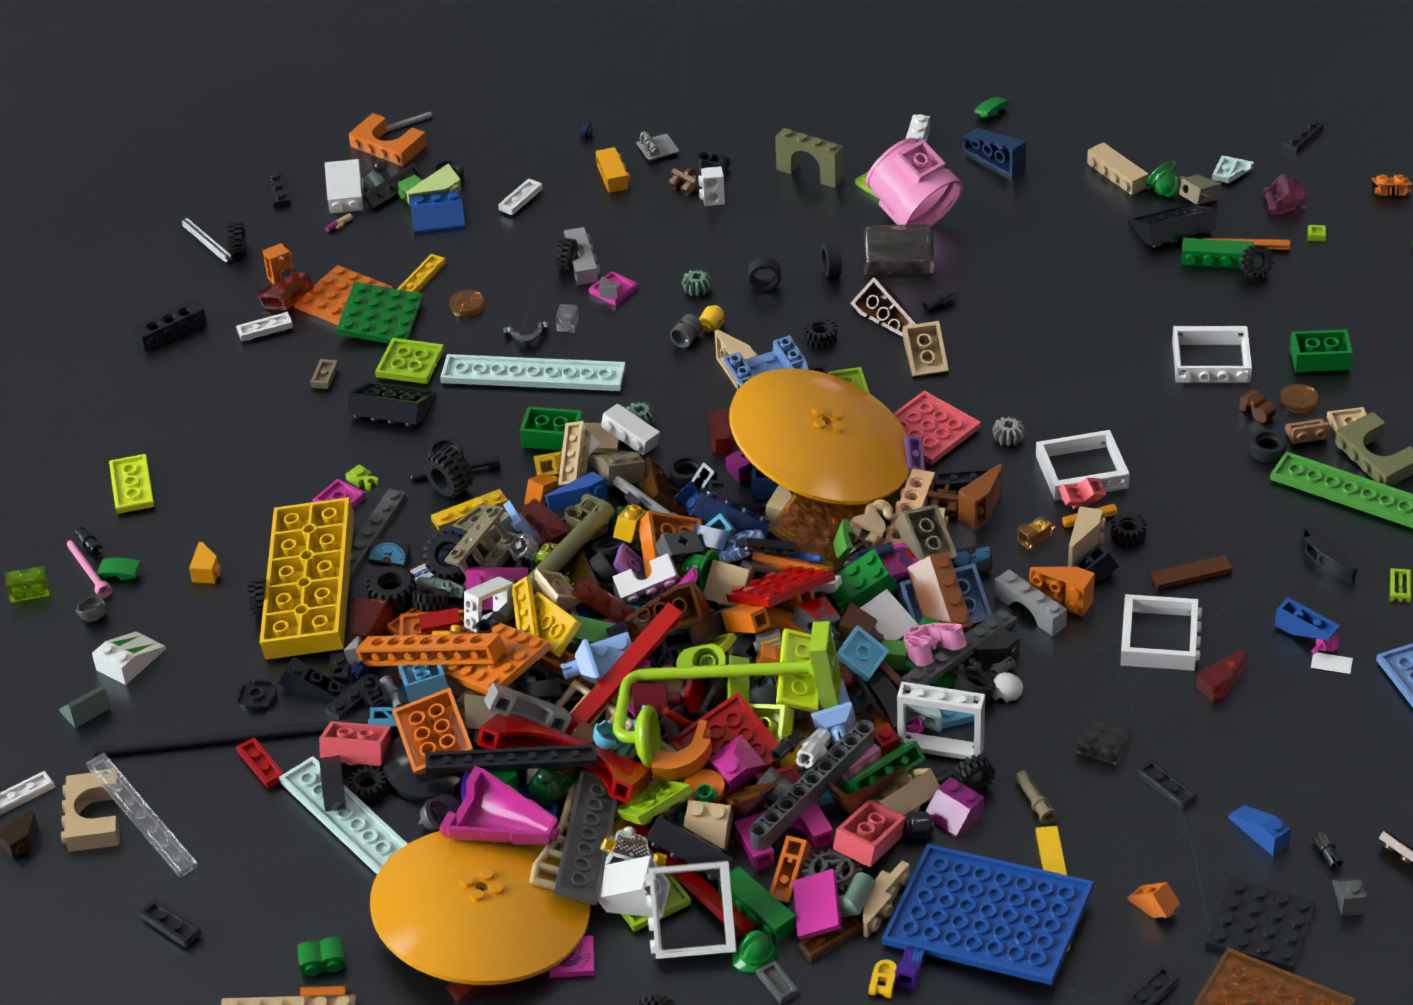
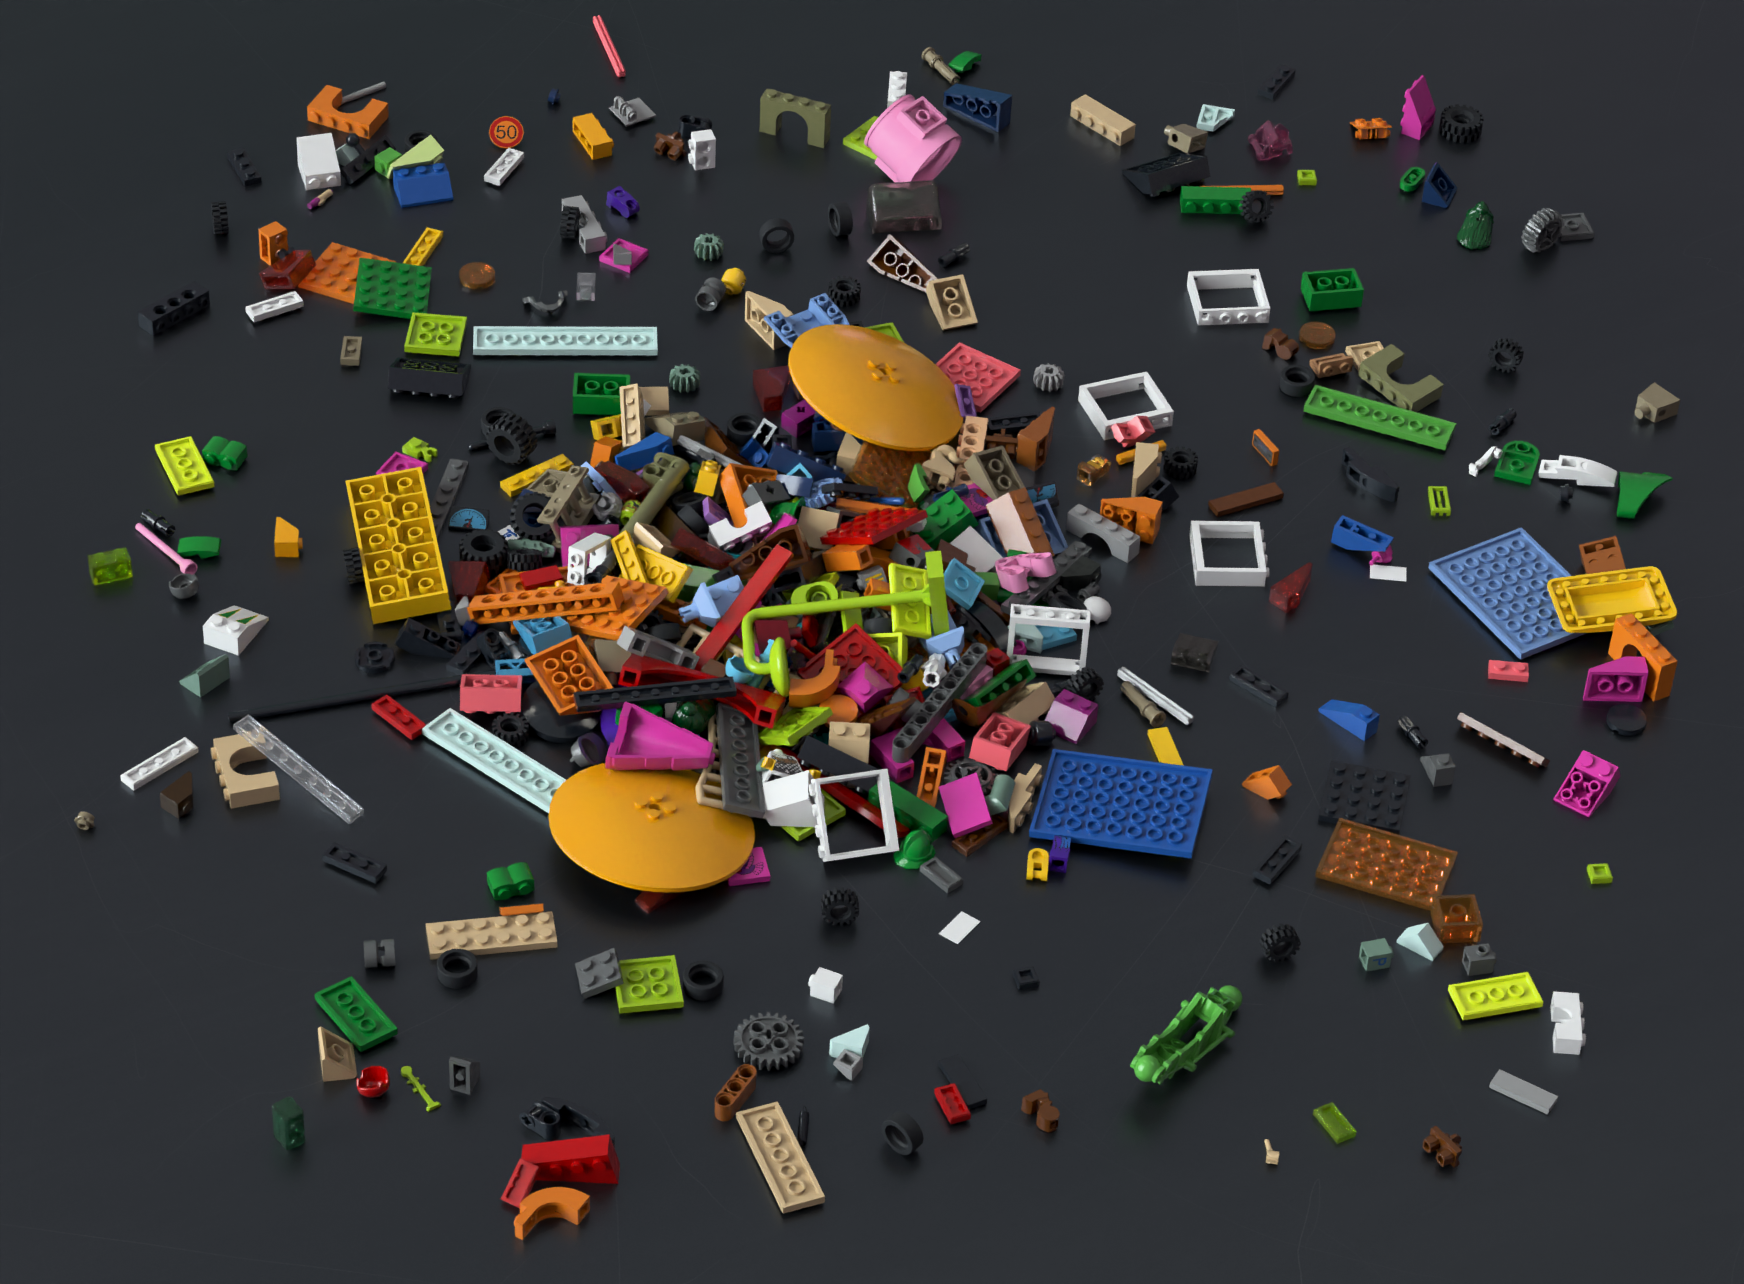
camera: 15 degrees left, 0 degrees up
axle [181,218,233,263] -> none
black slope [319,755,347,812] -> none
white brick [601,403,660,455] -> none
green plate [693,784,718,803] -> none
green piece [1146,161,1179,197] -> none
none -> green brick [202,436,248,470]
none -> piece [489,116,524,149]
none -> coral axle [593,15,626,78]
none -> dark purple leg [606,186,640,218]
none -> dark tan pin [922,47,960,85]
none -> axle [1117,667,1194,725]
none -> tile [1252,429,1280,466]

